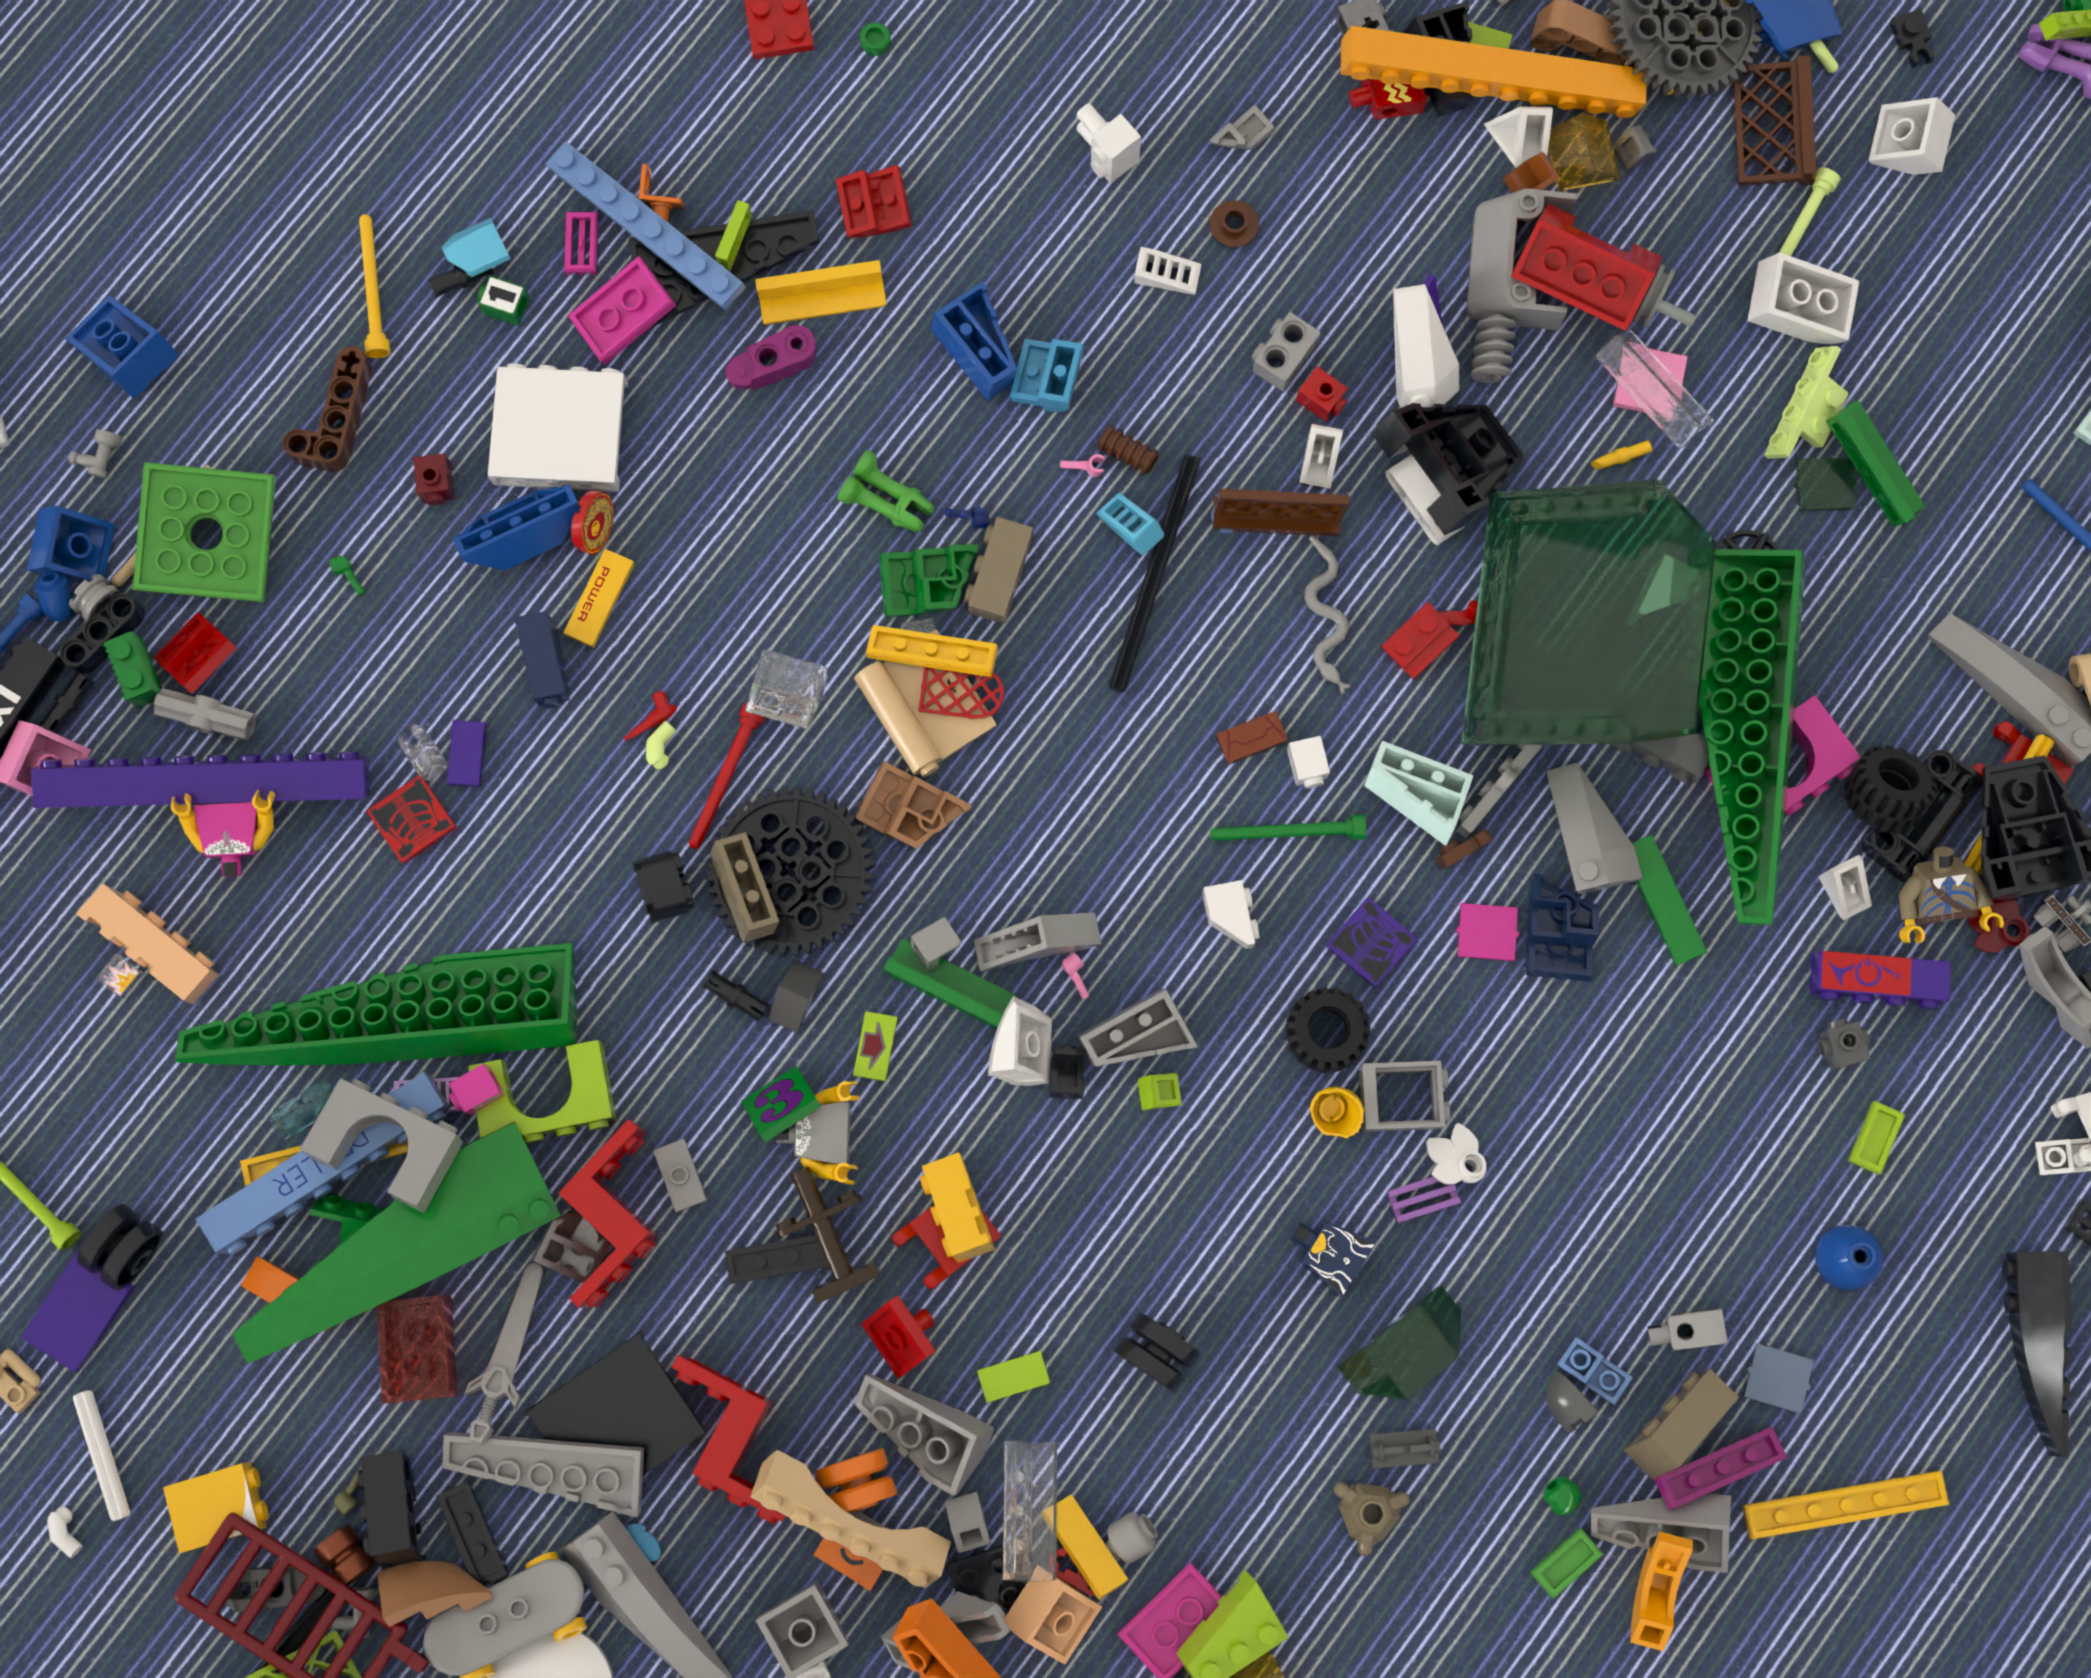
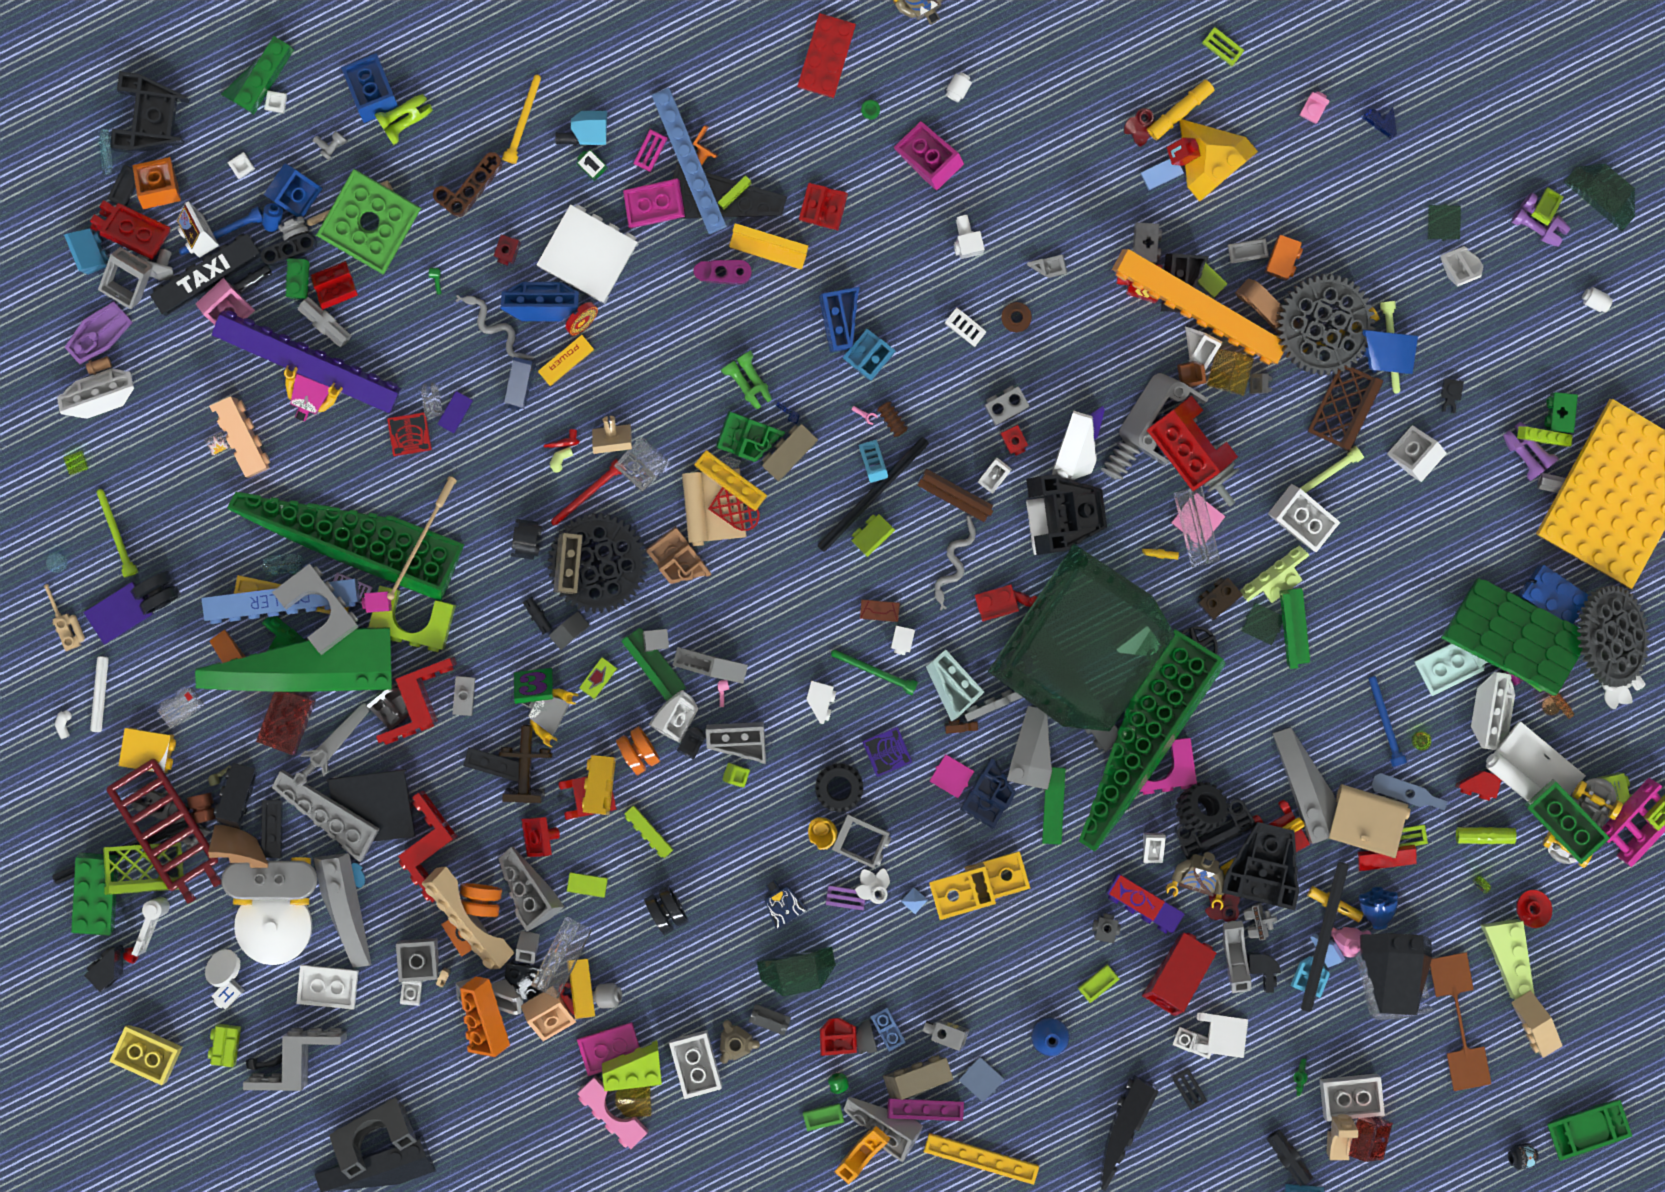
camera: 30 degrees right, 10 degrees up
none -> clear brick [157,686,205,729]
none -> lime piece [374,94,433,145]
none -> tan piece [387,476,457,600]
none -> tan tile [436,968,450,988]
none -> light grey animal [456,295,534,360]
none -> tan tile [592,416,632,454]
none -> orange wheel [616,726,661,776]
none -> lime piece [625,805,674,858]
none -> white brick [669,1030,722,1099]
none -> red slope [820,1018,857,1056]
none -> lime slope [851,514,895,557]
none -> dark pink slope [894,121,964,190]
none -> light blue slope [901,887,928,914]
none -> yellow bracket [929,851,1030,920]
none -> red slope [1142,933,1217,1016]
none -> dark brown brick [1197,577,1243,620]

